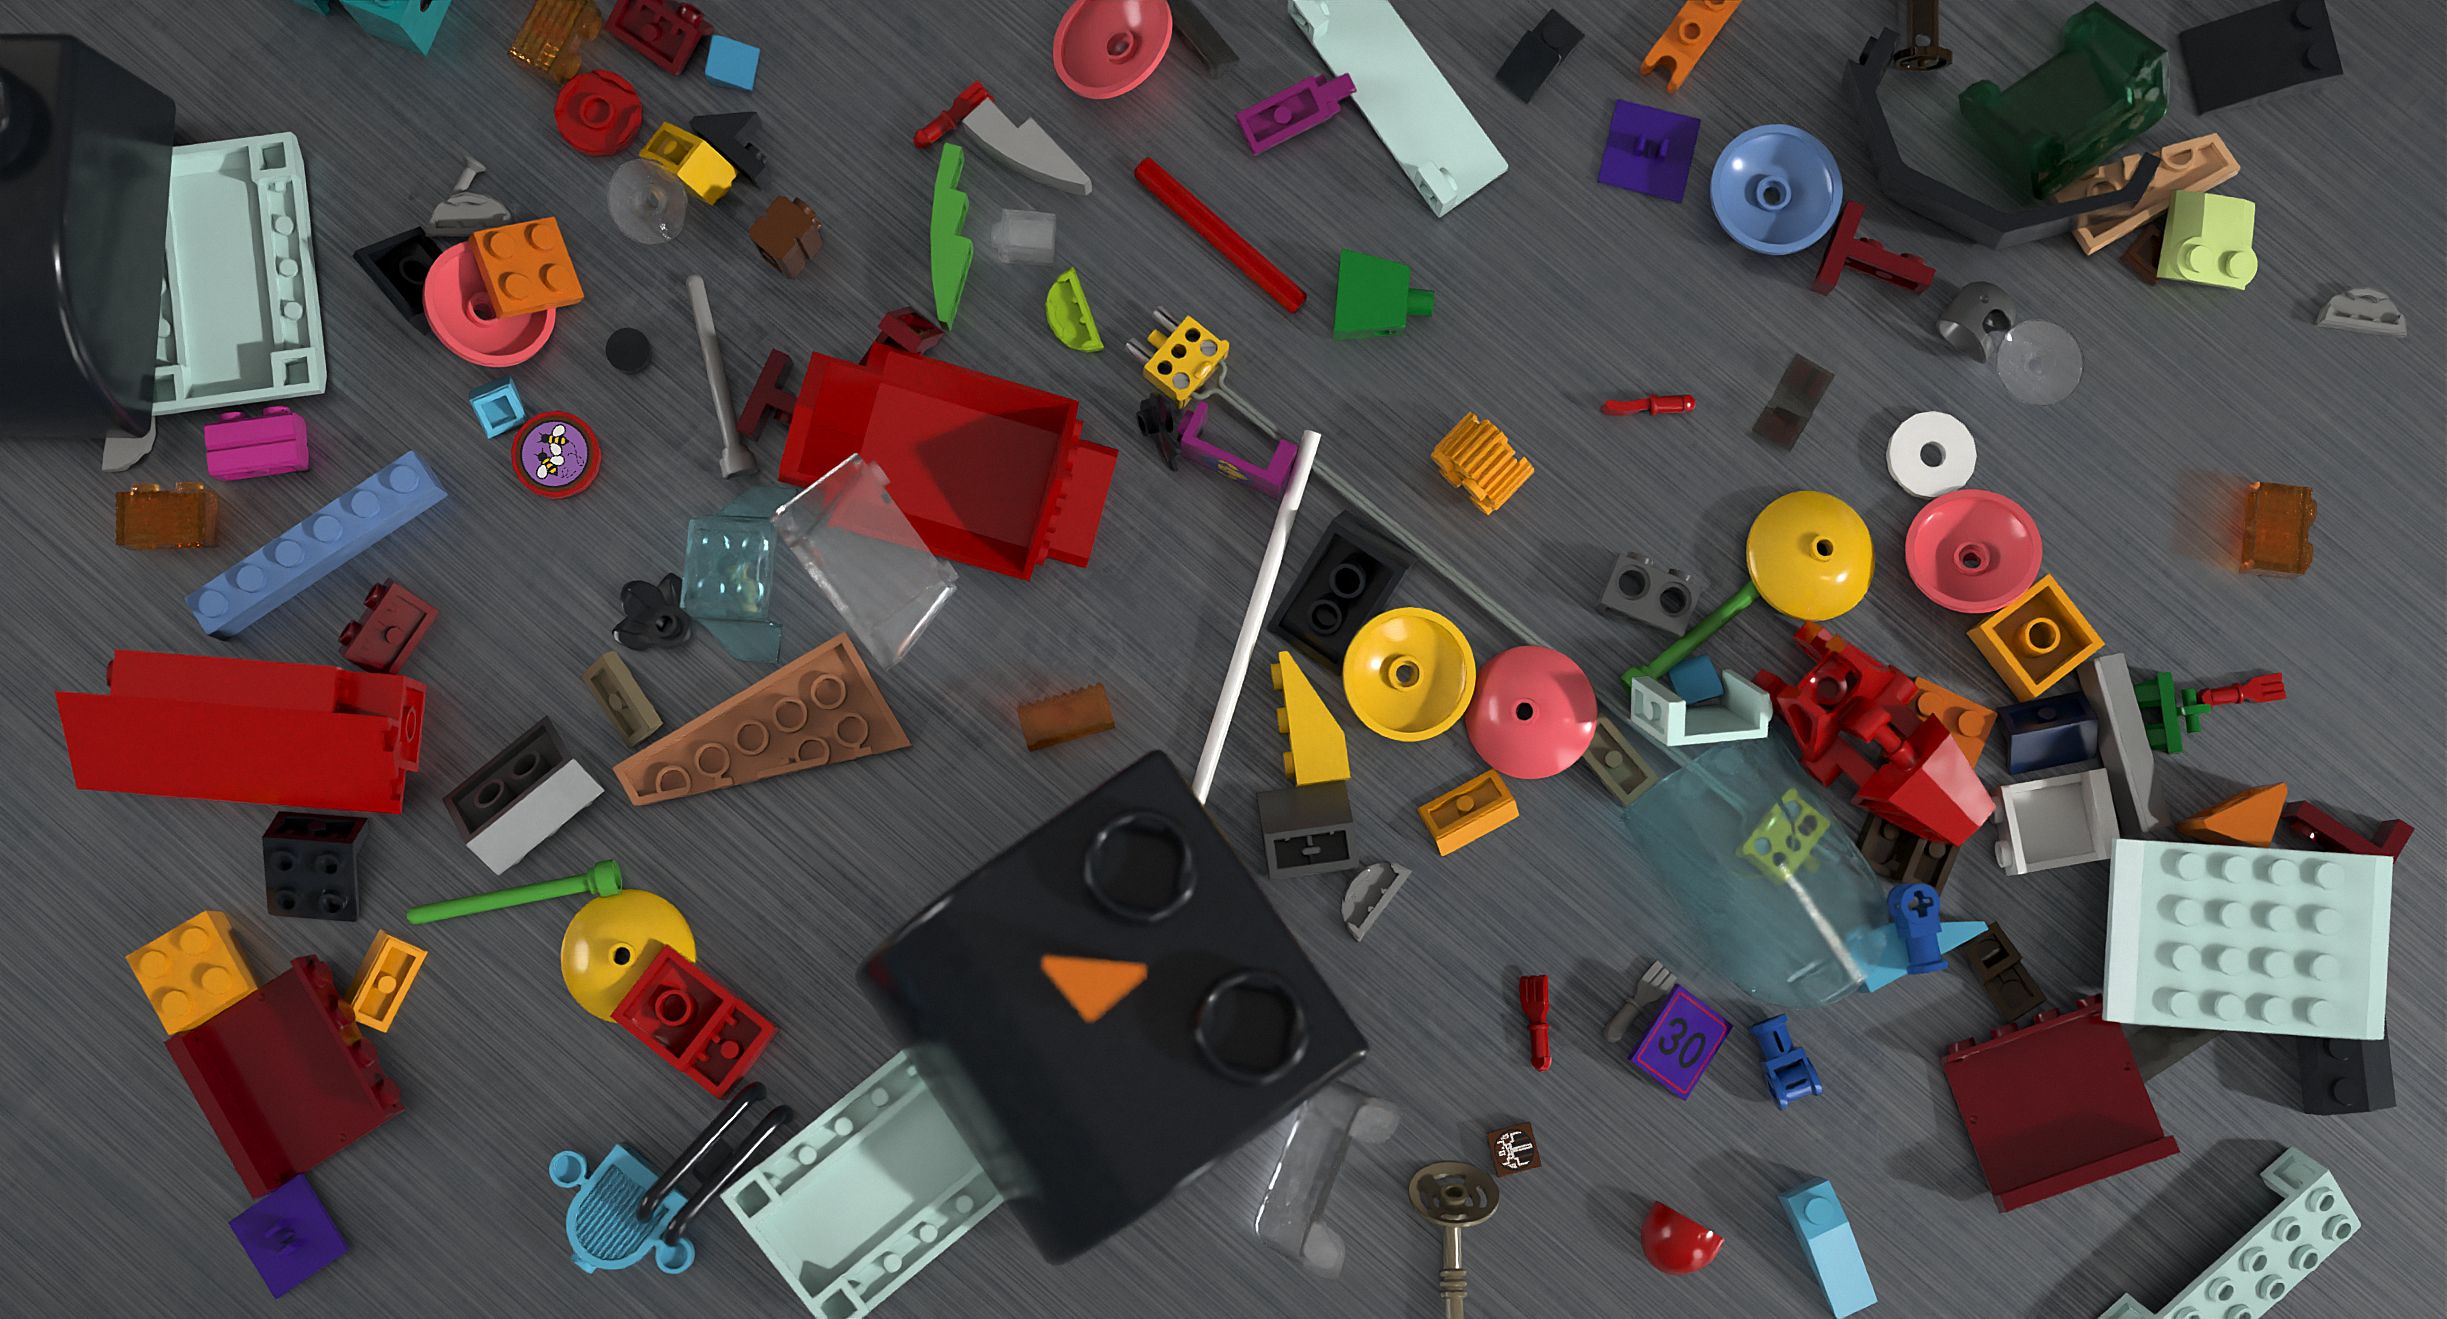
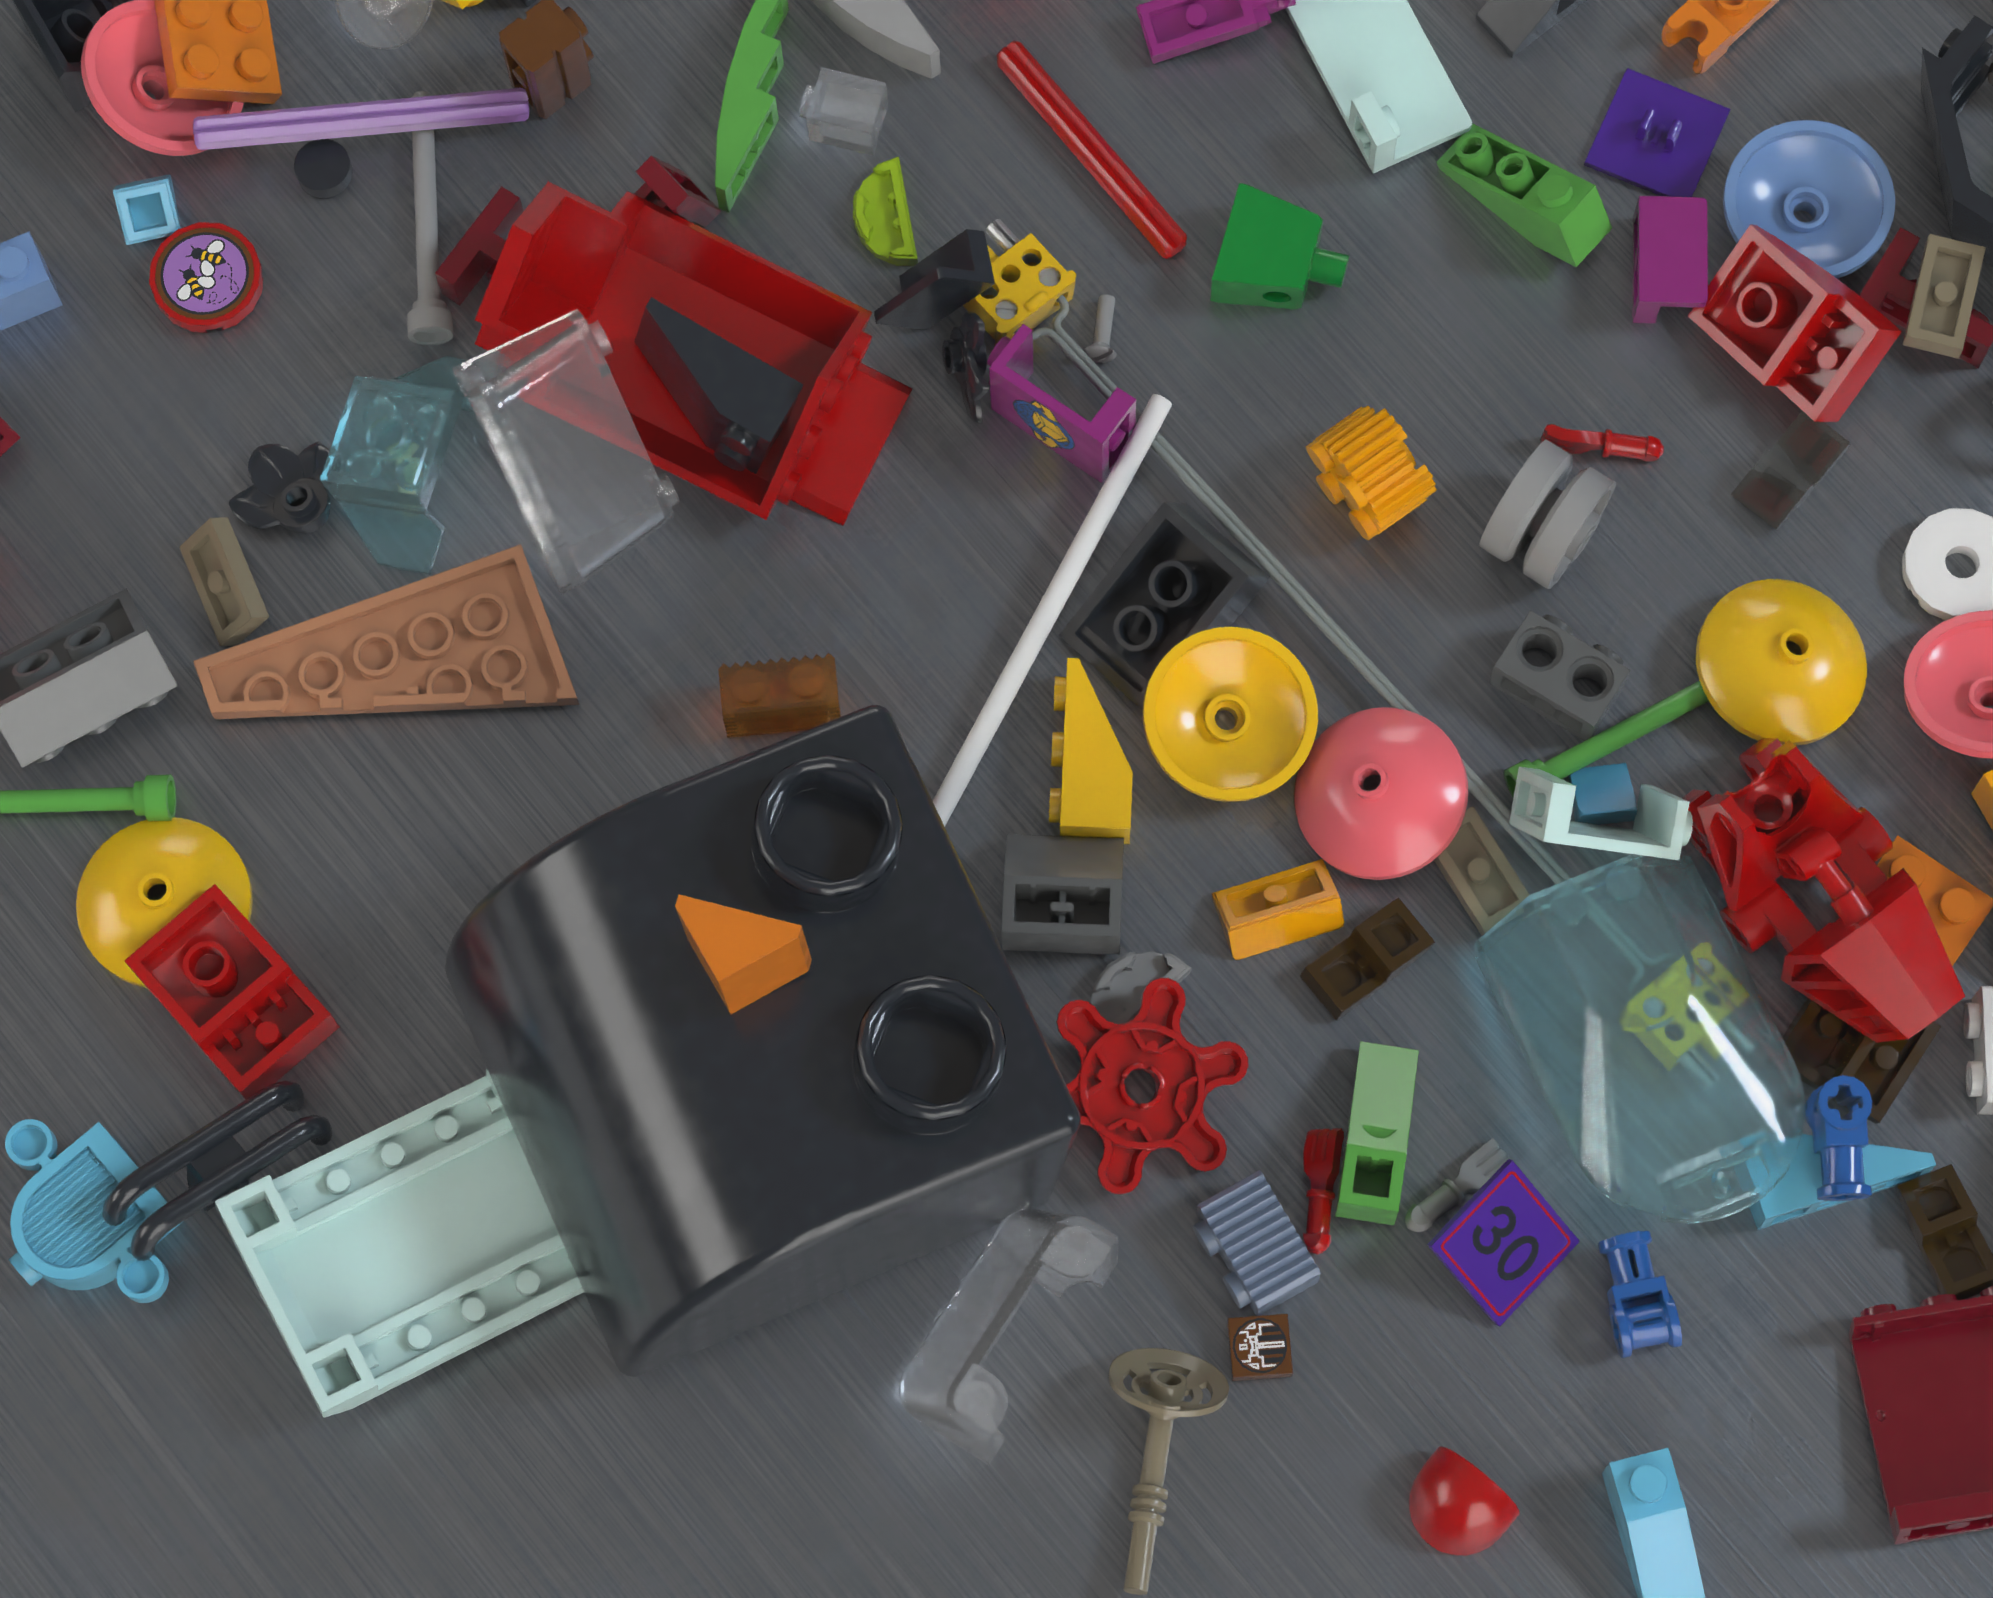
camera: 20 degrees right, 10 degrees down
none -> medium lavender axle [193,88,529,150]
none -> black slope [634,297,803,474]
none -> black panel [874,229,995,330]
none -> red plate [1056,978,1249,1195]
none -> light grey piece [1083,295,1117,363]
none -> sand blue brick [1192,1170,1321,1316]
none -> dark brown slope [1300,897,1435,1021]
none -> bright green slope [1335,1041,1419,1226]
none -> bright green slope [1436,123,1612,267]
none -> light grey wheel [1479,439,1617,589]
none -> magenta panel [1633,196,1708,323]
none -> red slope [1688,224,1902,422]
none -> dark tan plate [1902,234,1986,359]

